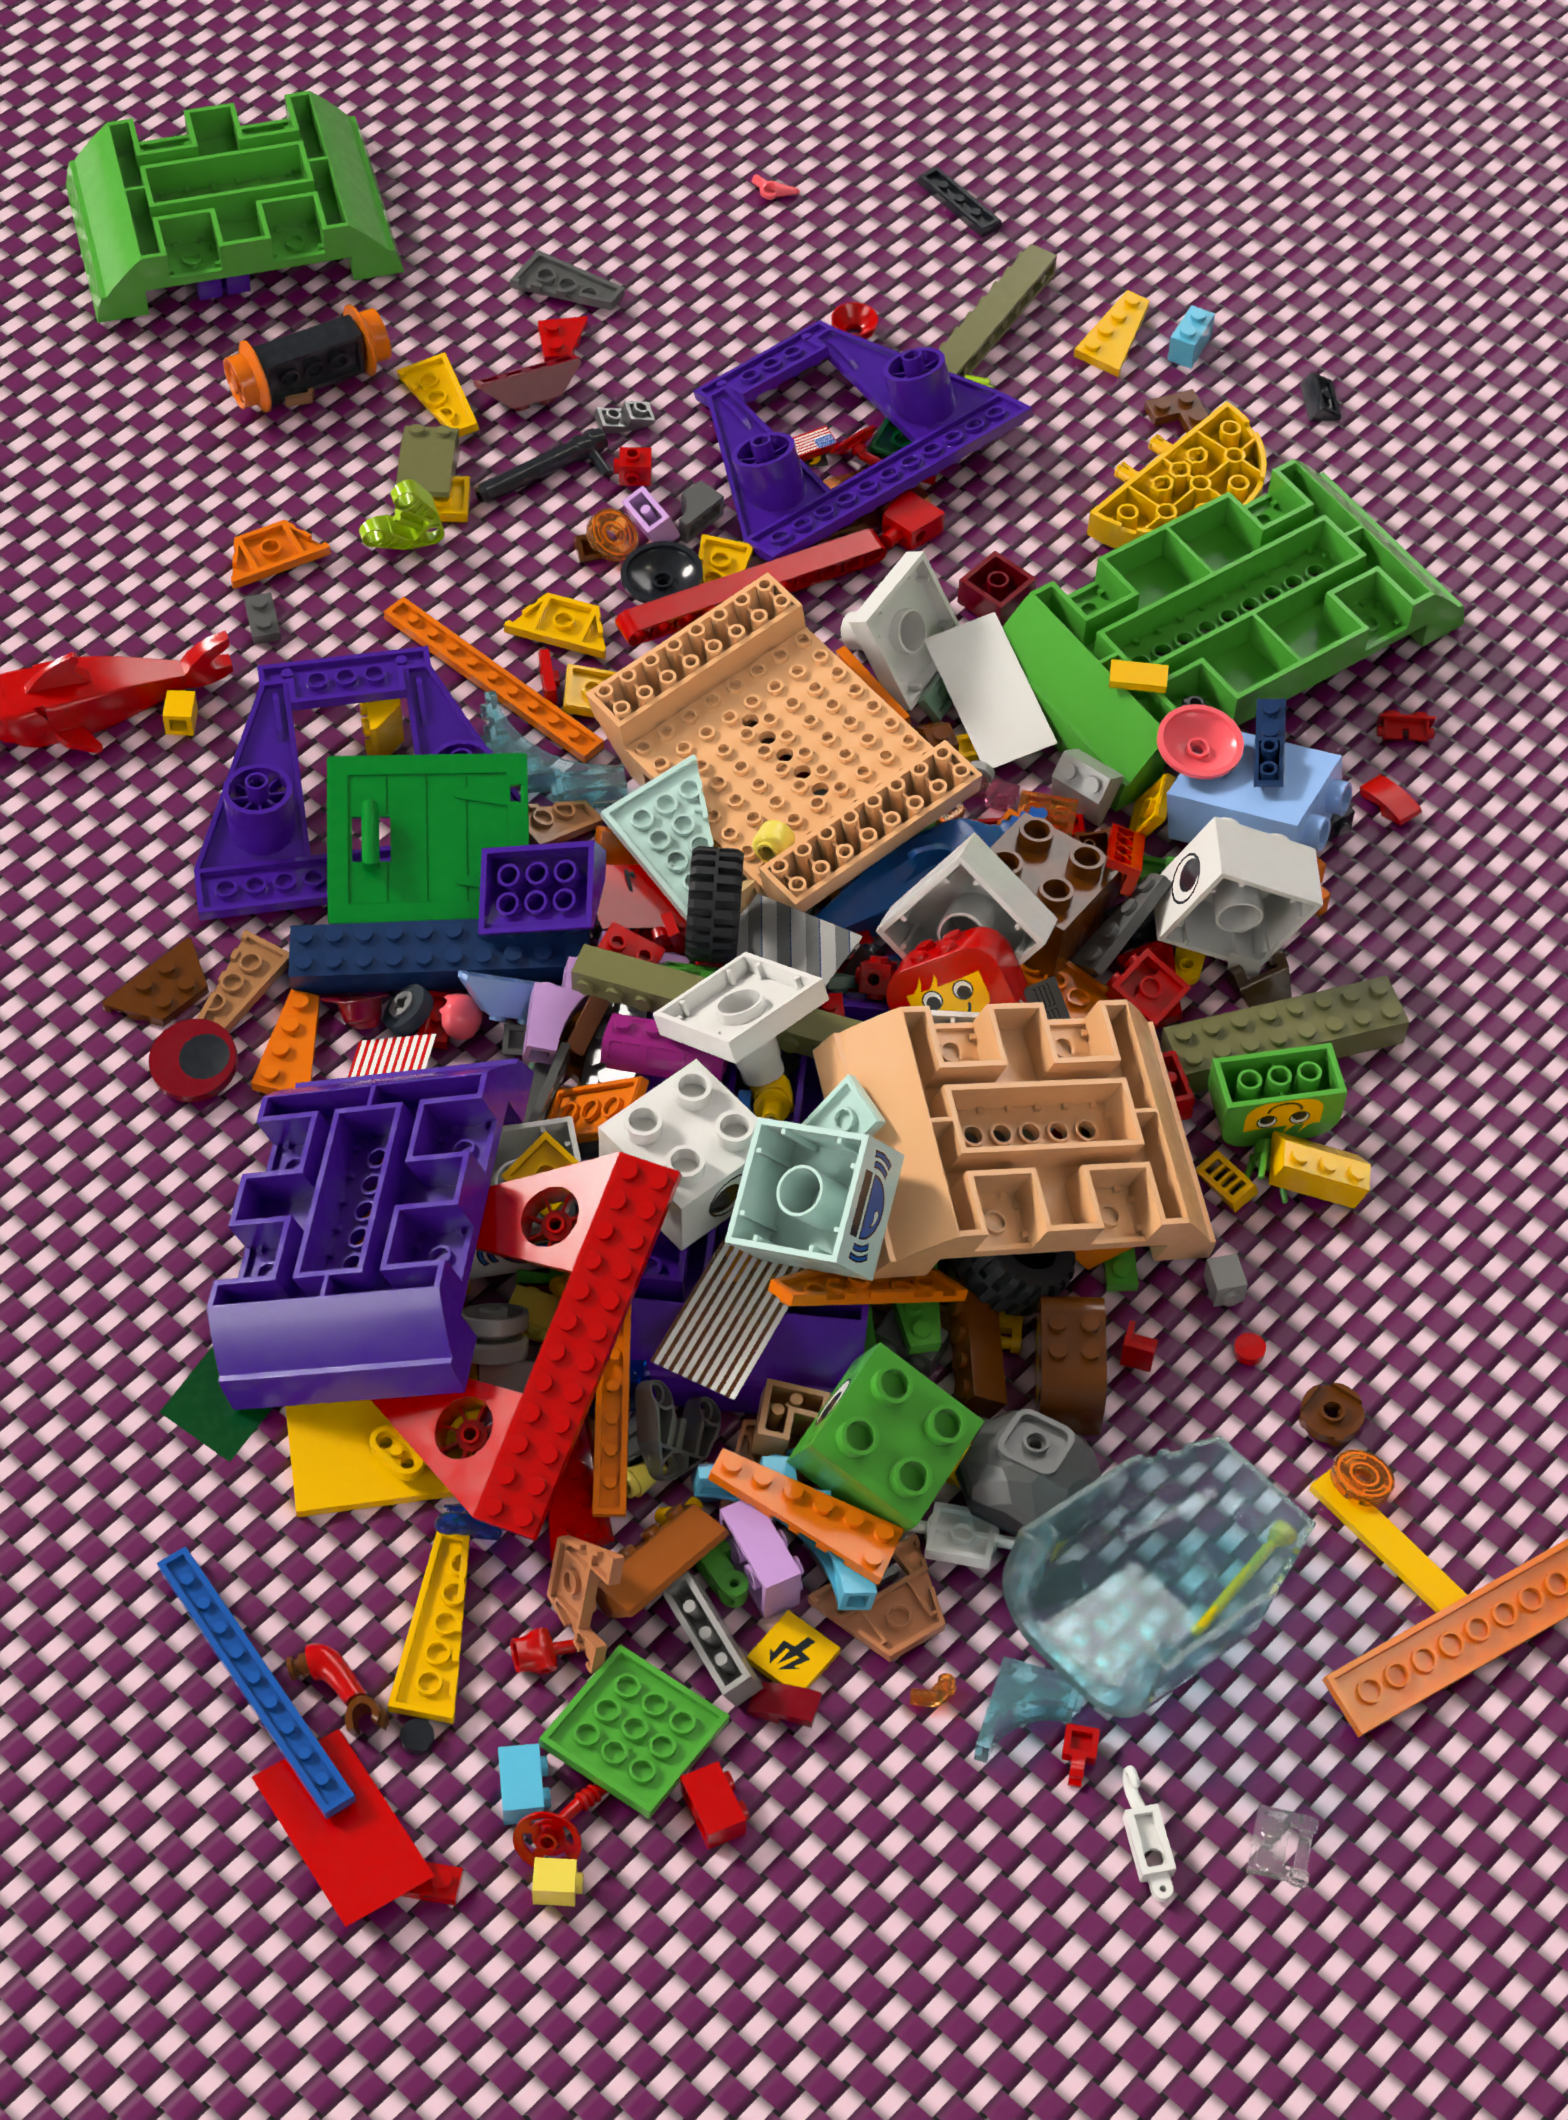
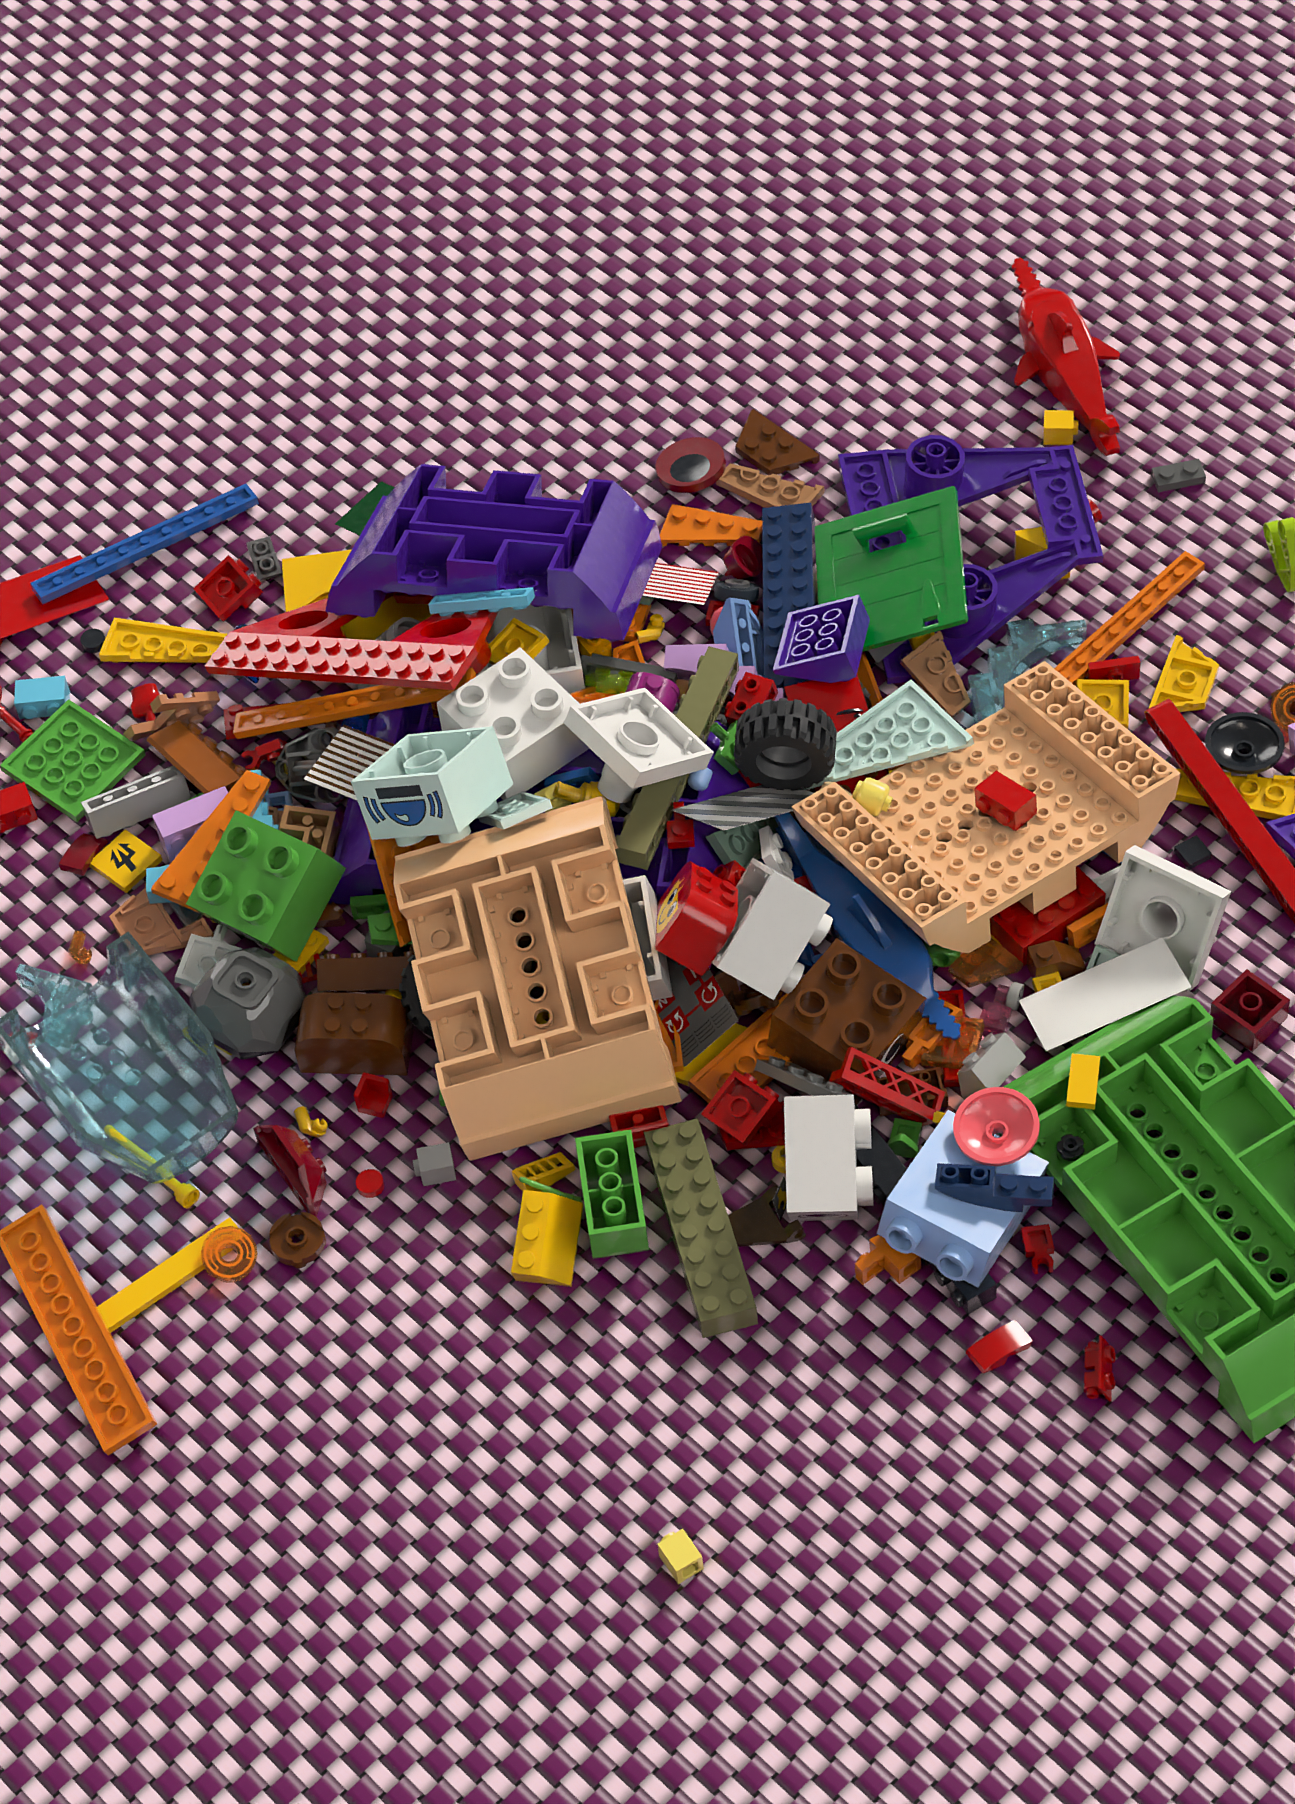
camera: 100 degrees right, 0 degrees up
orange wing [231,519,331,589] -> none
piece [286,1643,389,1736] -> none
none -> red plate [193,555,263,622]
none -> red plate [241,739,287,771]
none -> flat silver slope [247,536,282,581]
none -> dark red wedge [253,1125,327,1217]
none -> yellow arm [294,1106,328,1138]
none -> medium azure plate [428,587,535,616]
none -> clear neon green plate [585,669,633,695]
none -> red brick [974,771,1037,831]

